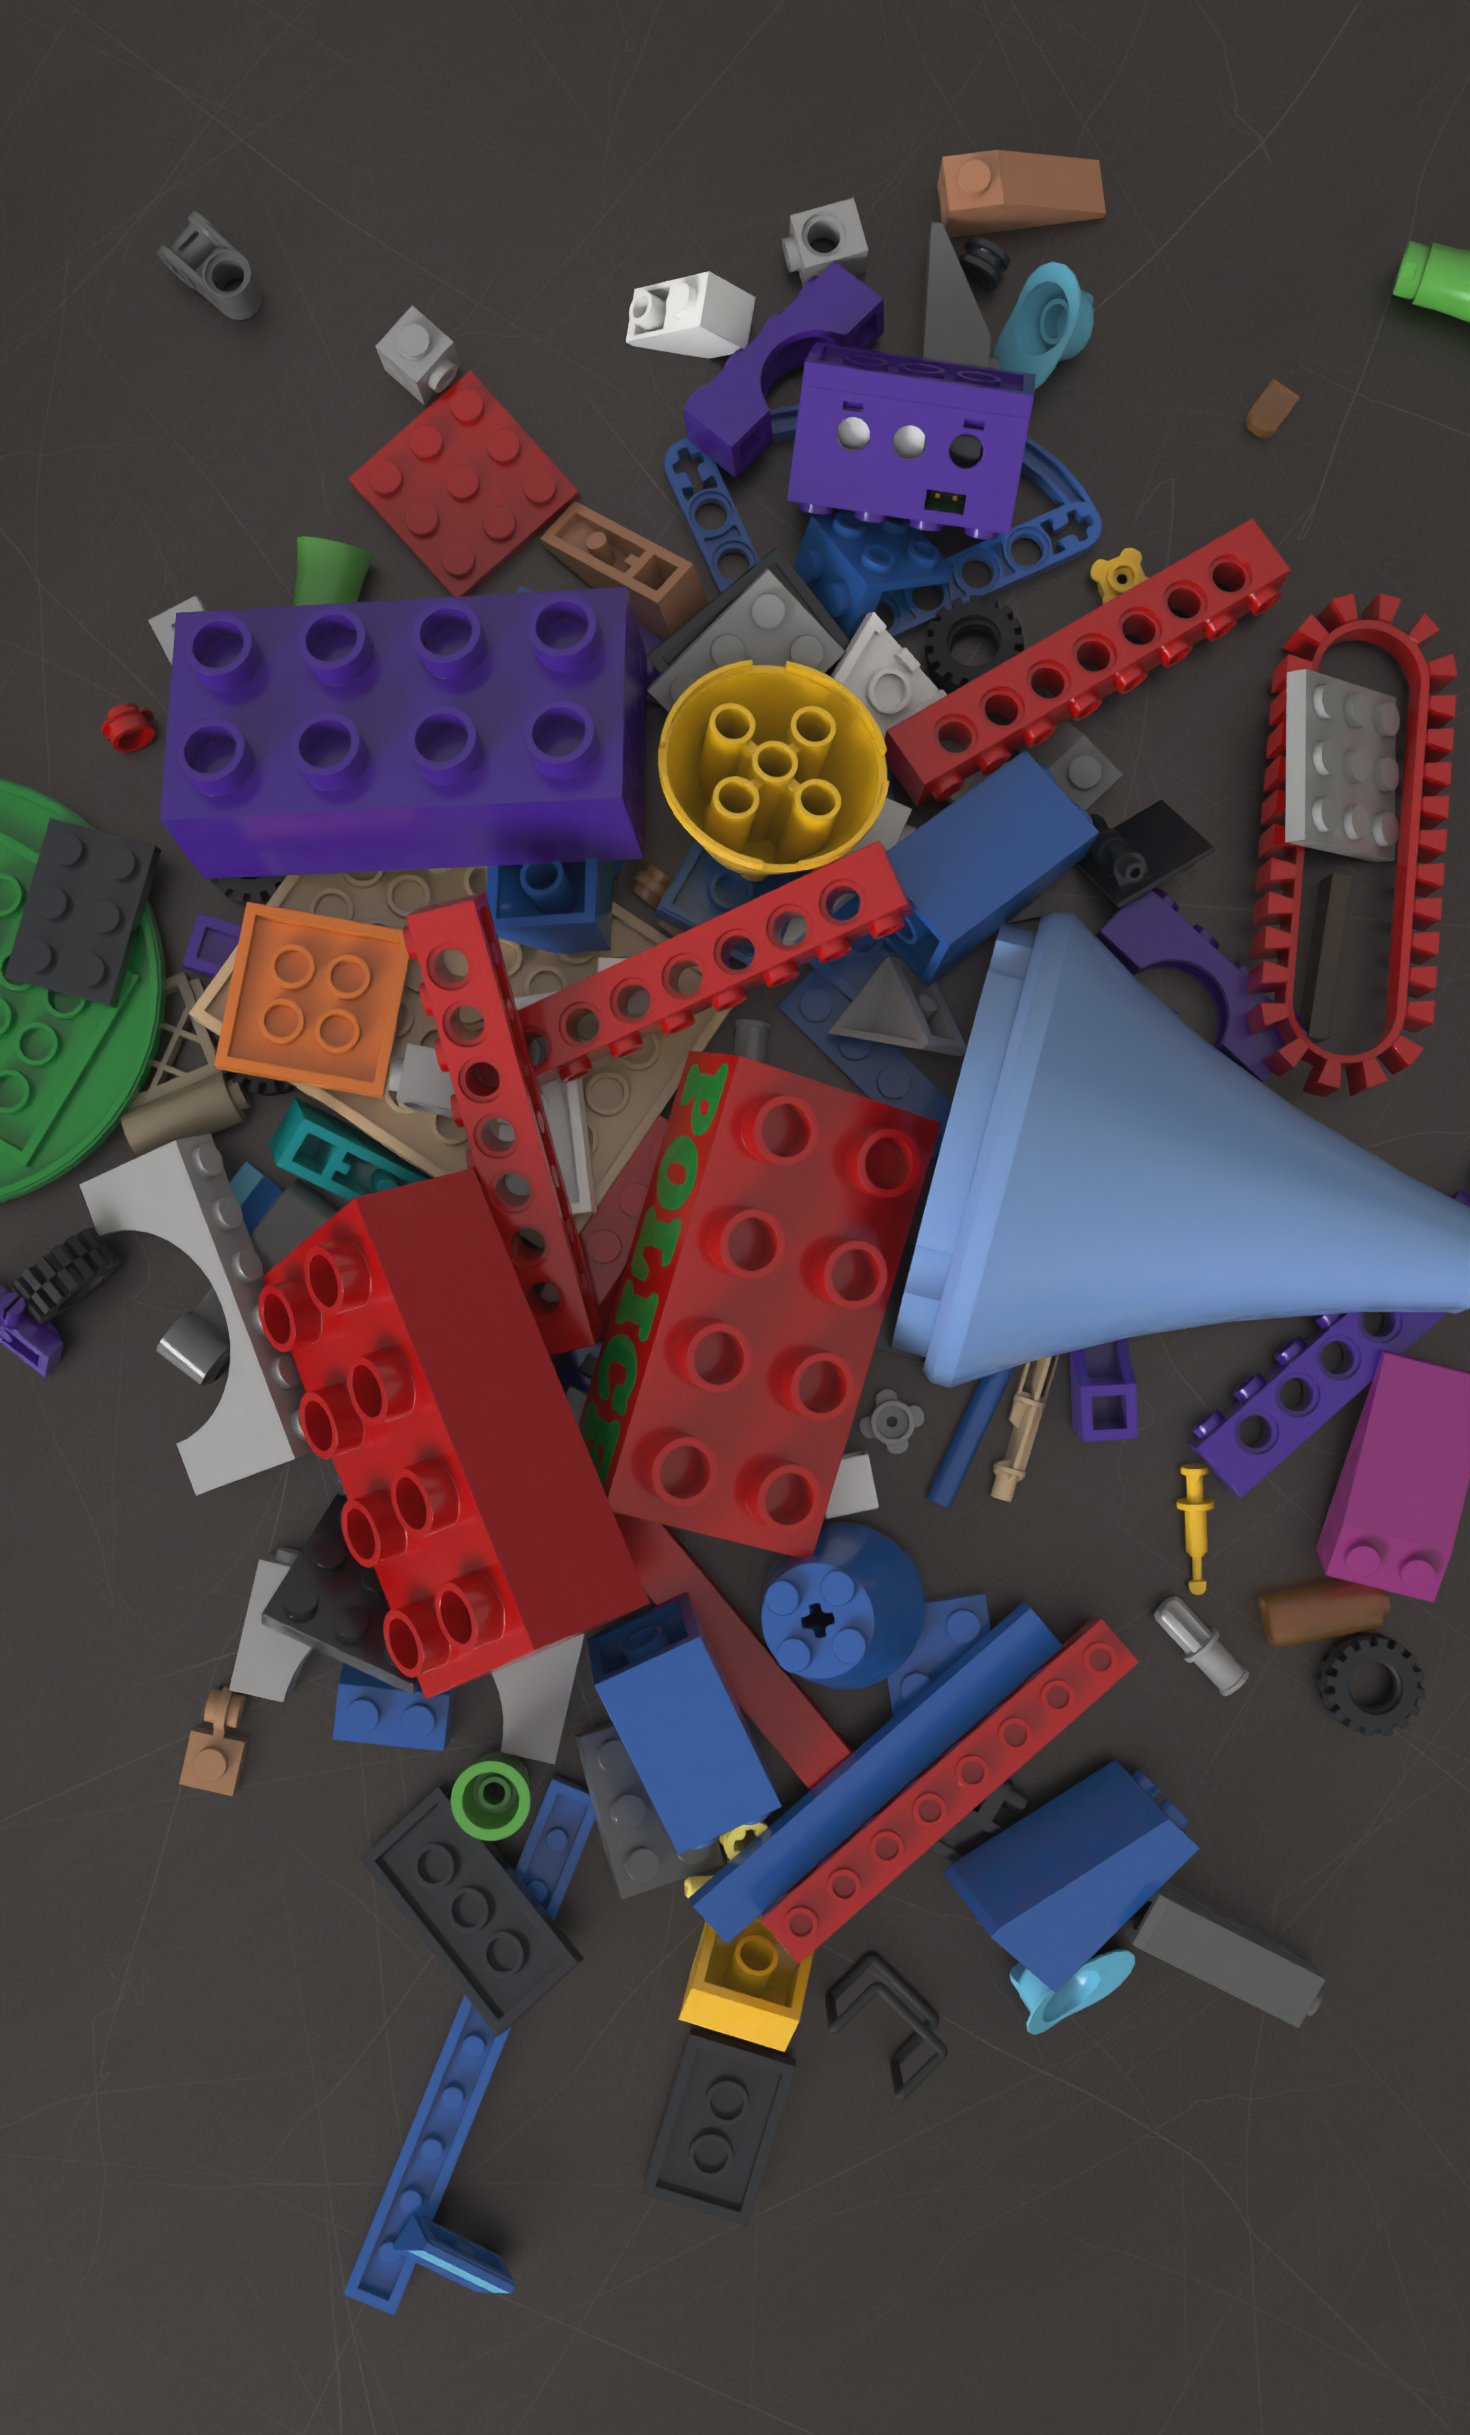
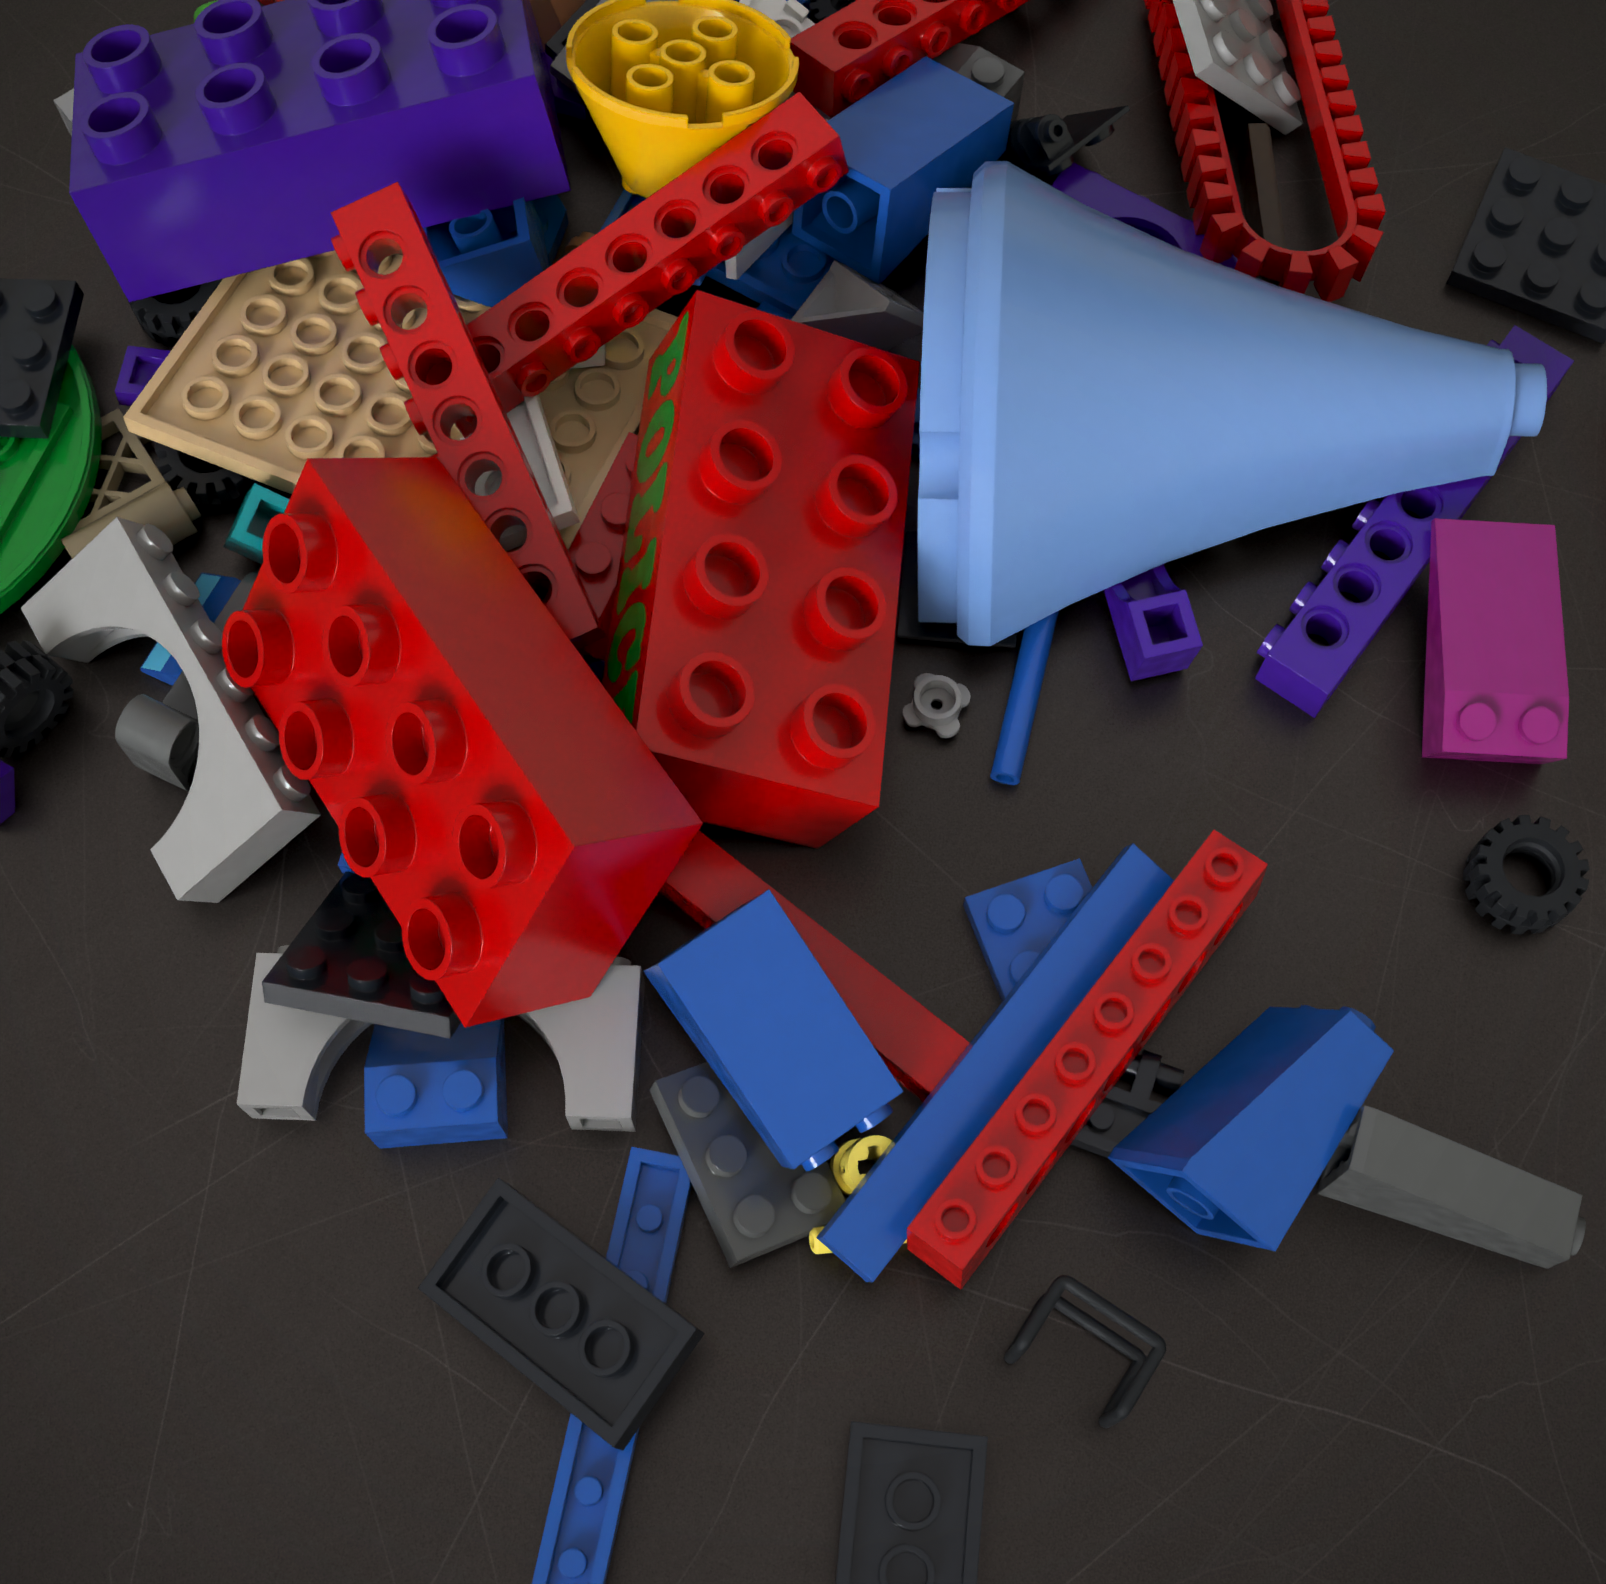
camera: 15 degrees left, 20 degrees down
red plate [101,703,155,753] -> none
medium nougat plate [179,1686,249,1796] -> none
orange plate [214,902,411,1099] -> none
light grey brick [389,1043,476,1118] -> none
bright green plant [451,1751,531,1841] -> none
yellow slope [678,1914,814,2052] -> none
blue cone [761,1521,927,1690] -> none
white piece [825,1450,879,1519] -> none
tan piece [990,1355,1060,1502] -> none
medium azure piece [1010,1949,1135,2035] -> none
light grey axle [1154,1596,1250,1696] -> none
yellow piece [1177,1463,1214,1595] -> none
clear orange brick [1258,1579,1391,1650] -> none

